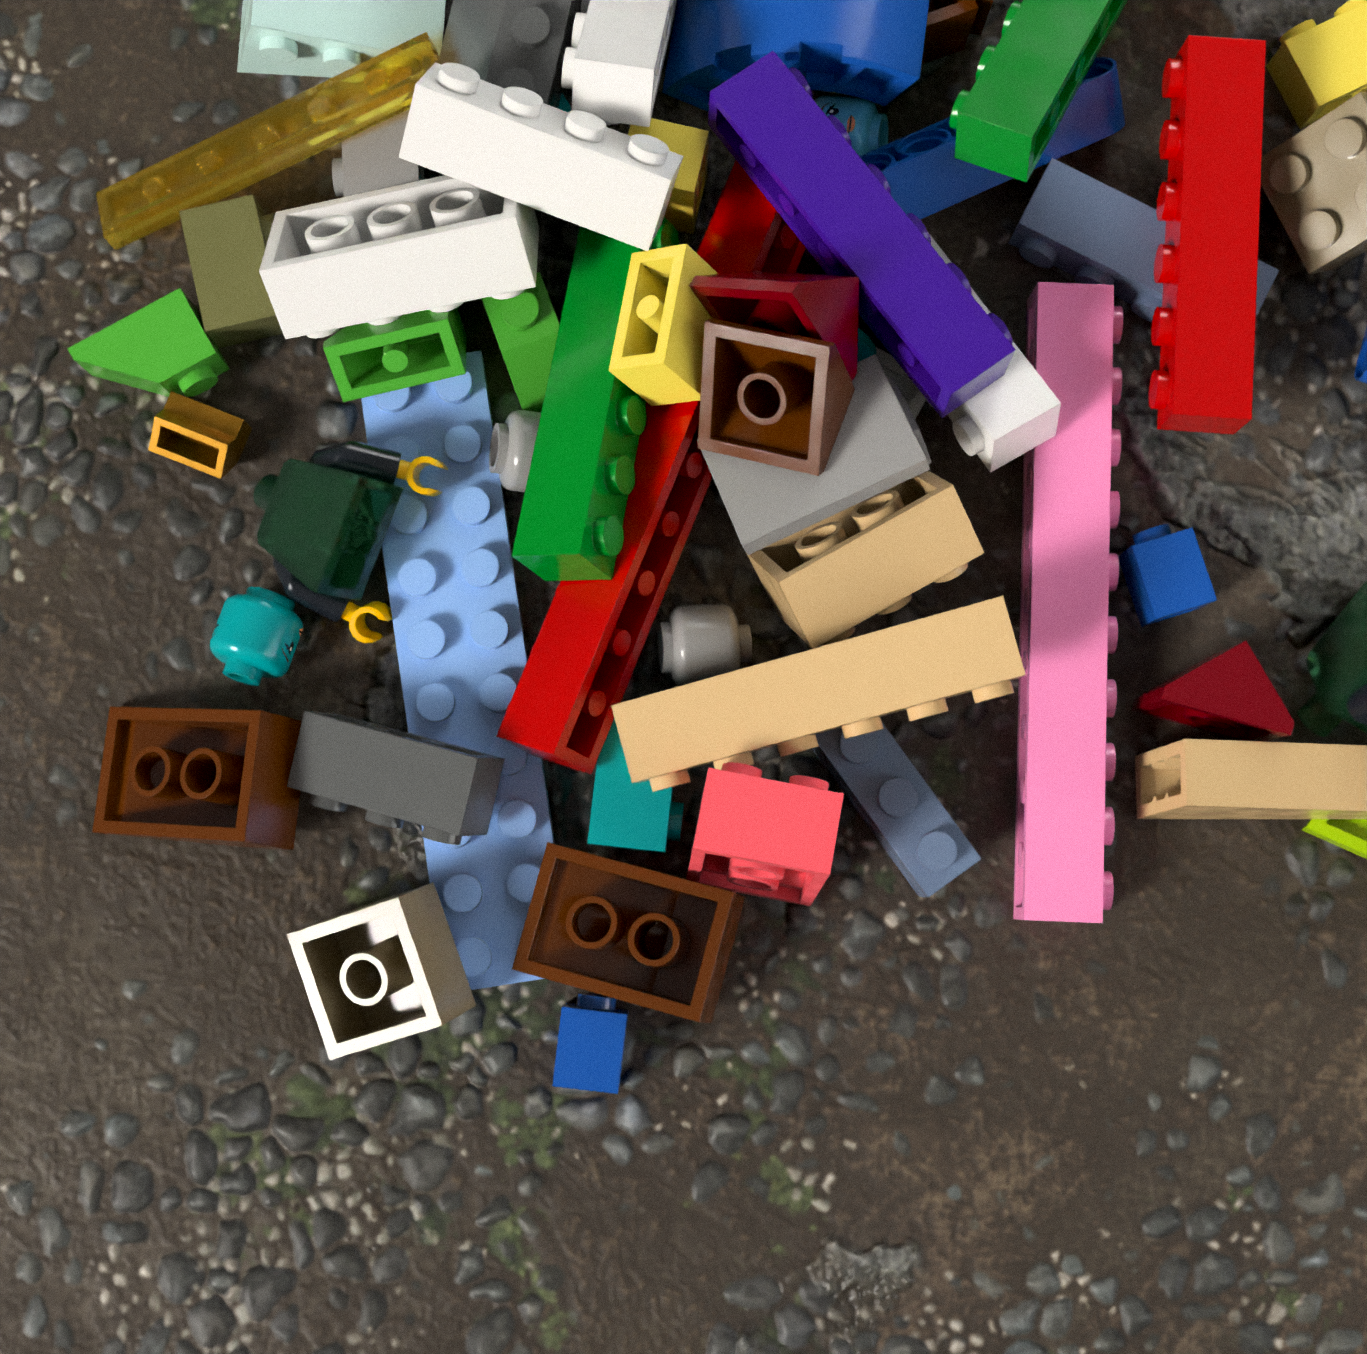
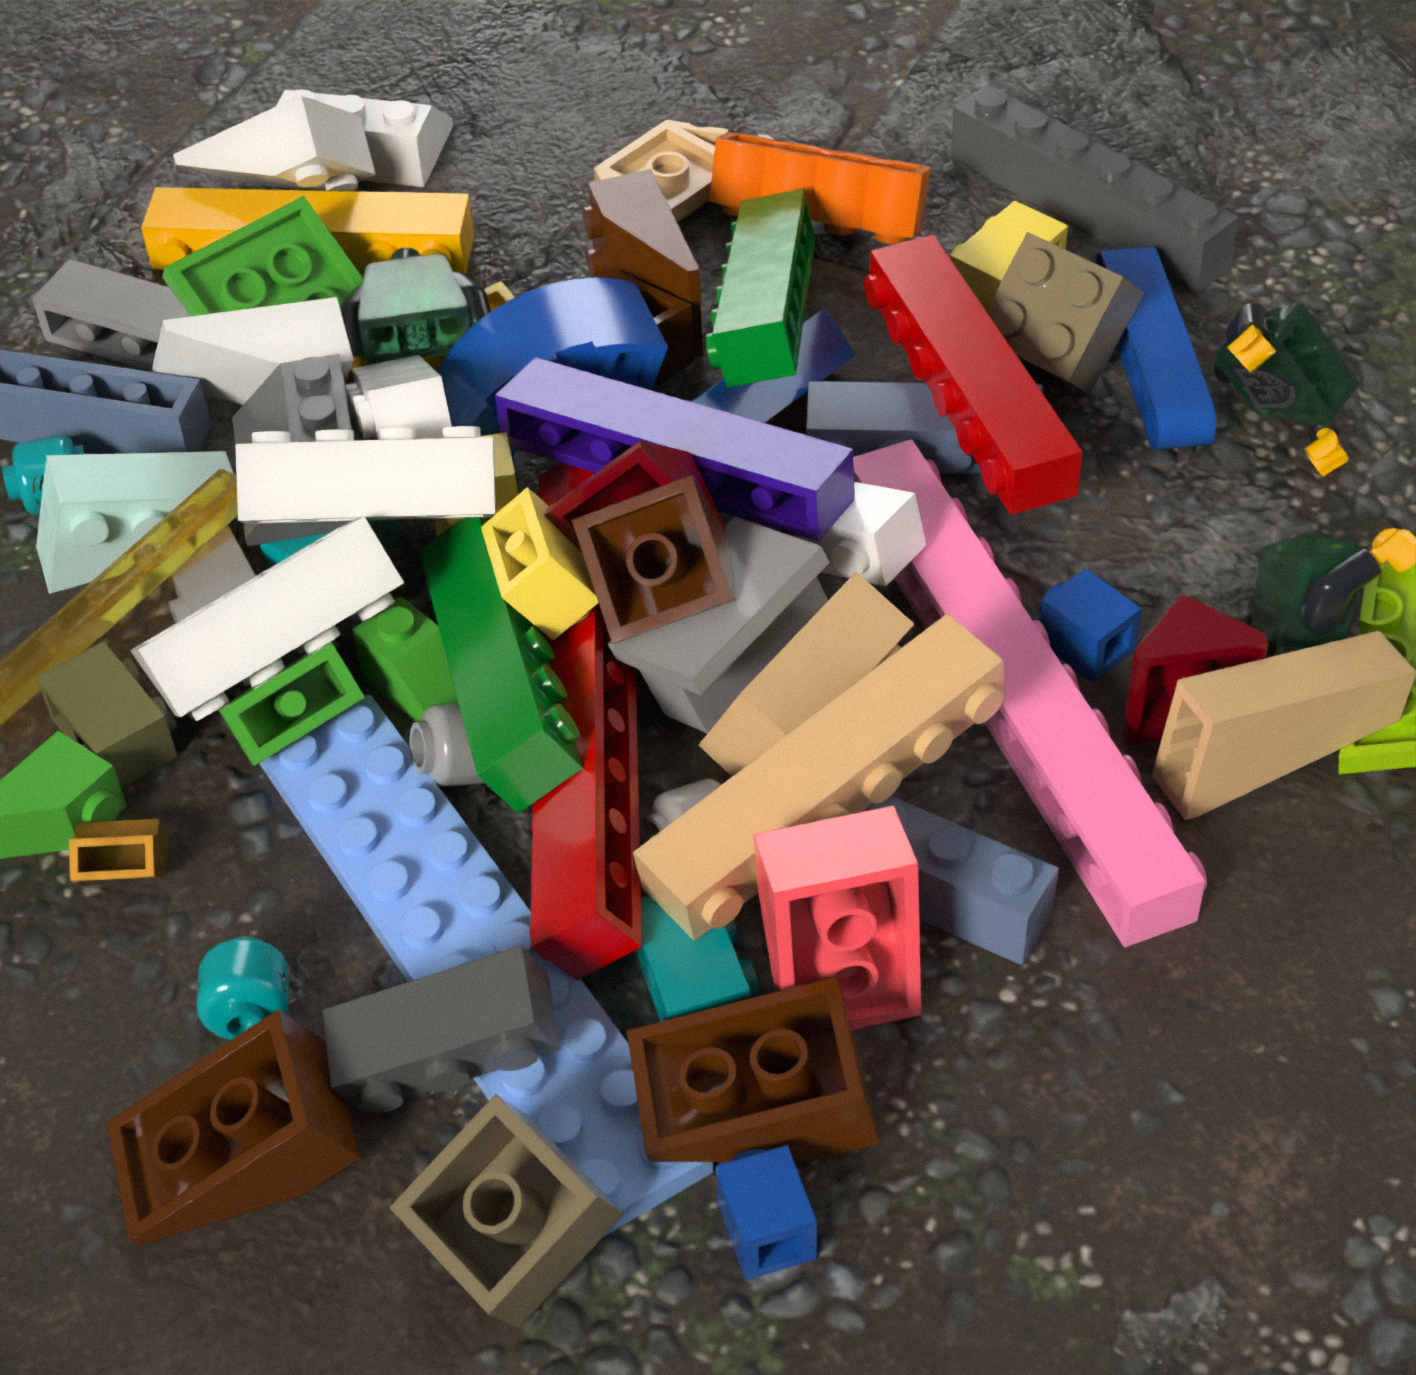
camera: 20 degrees left, 35 degrees down
clear green torso [253,441,448,643] -> none

